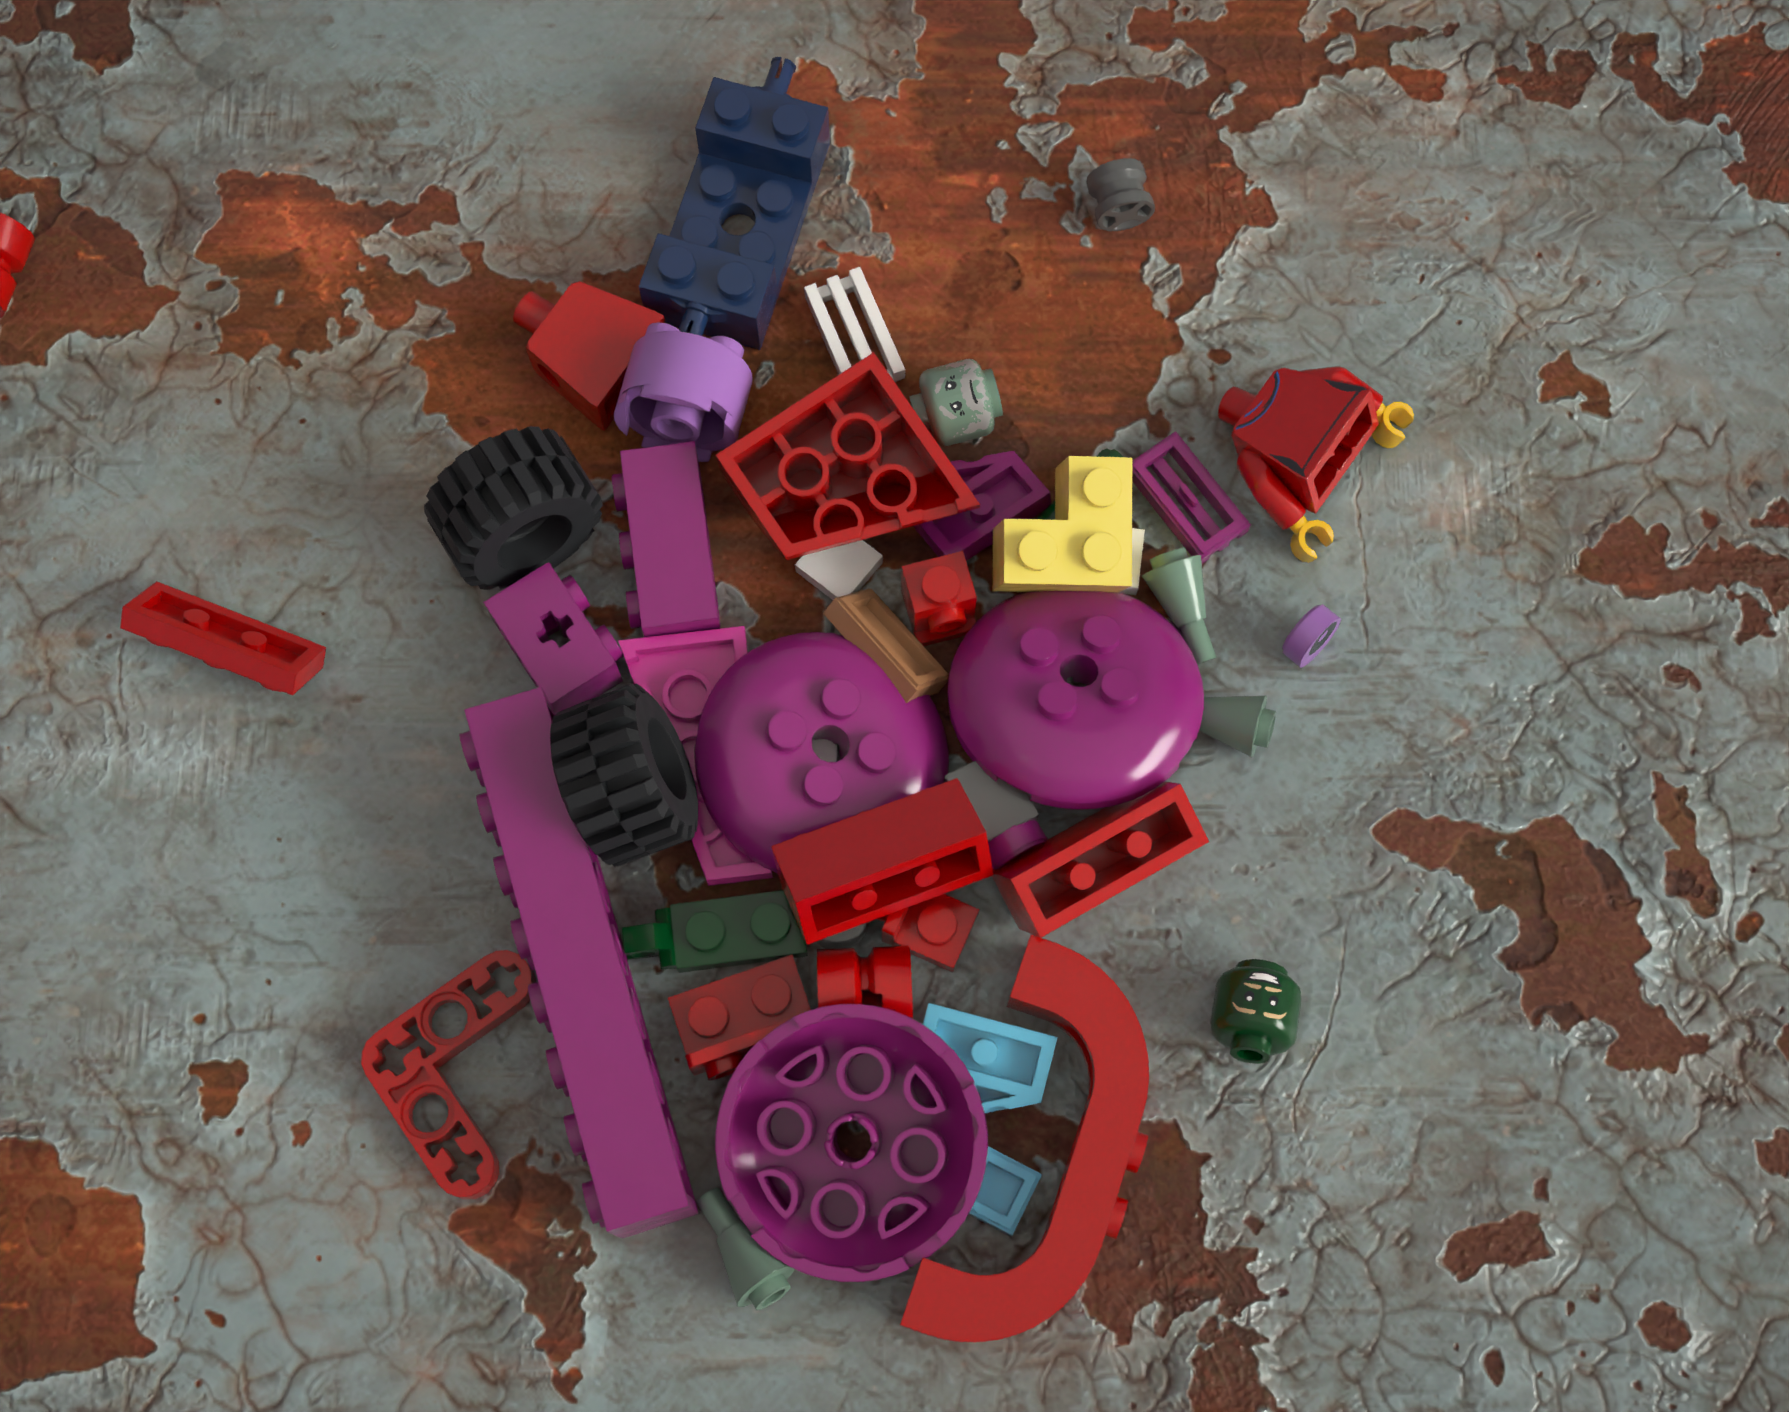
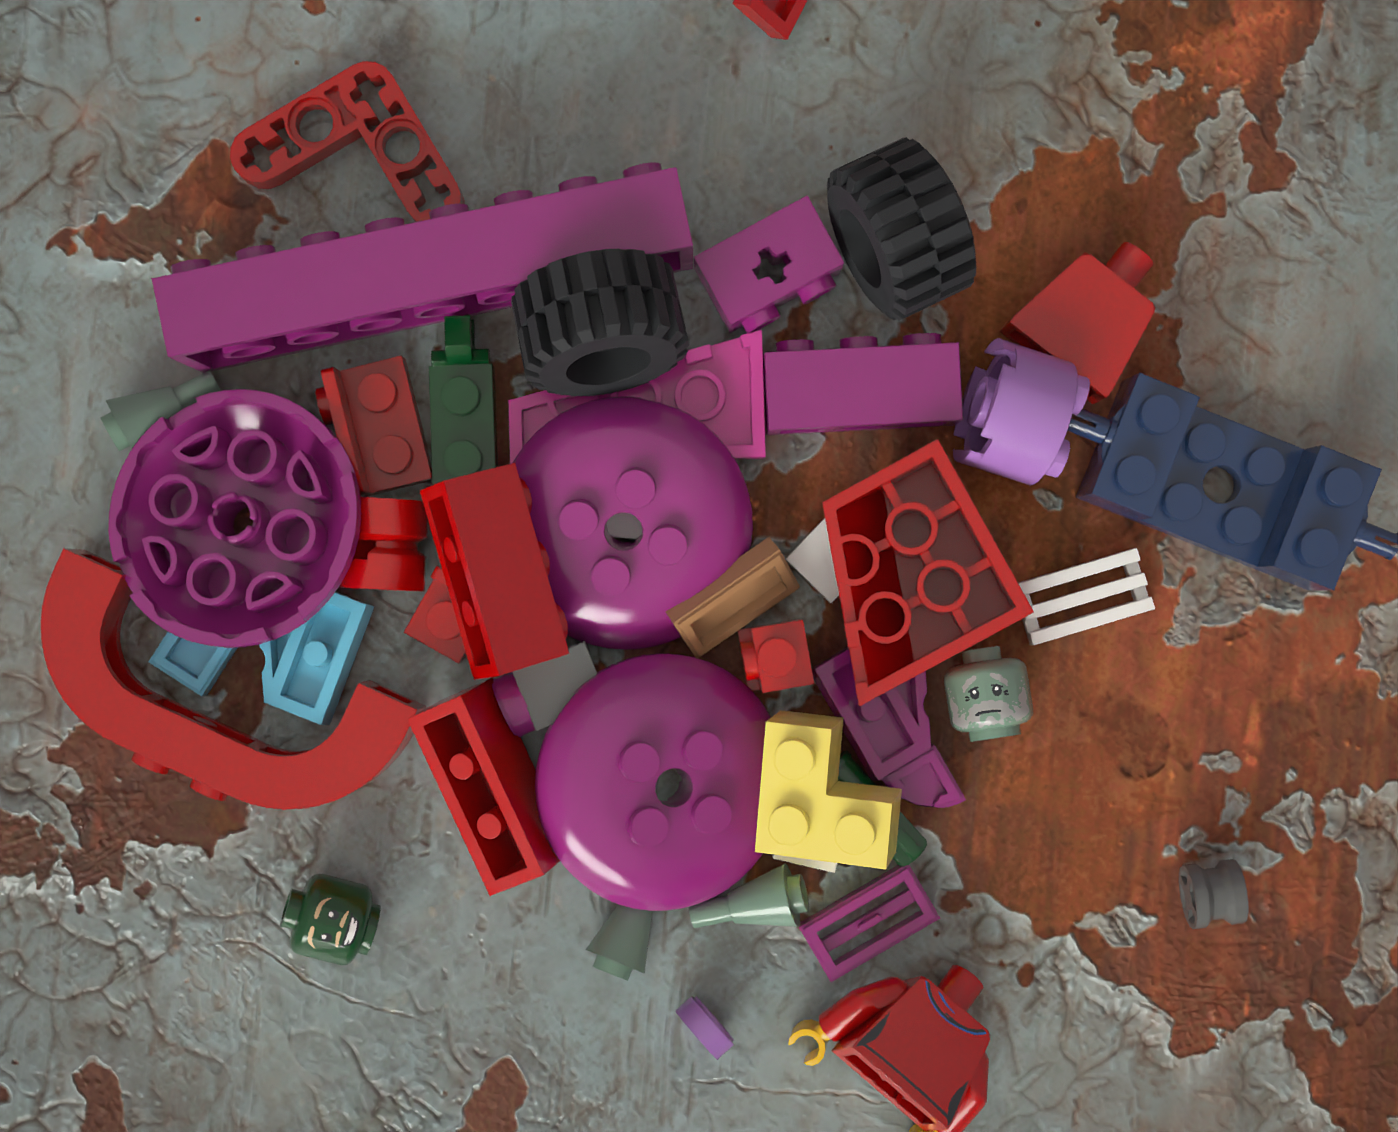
camera: 90 degrees right, 15 degrees up
none -> magenta tile [881,743,966,808]

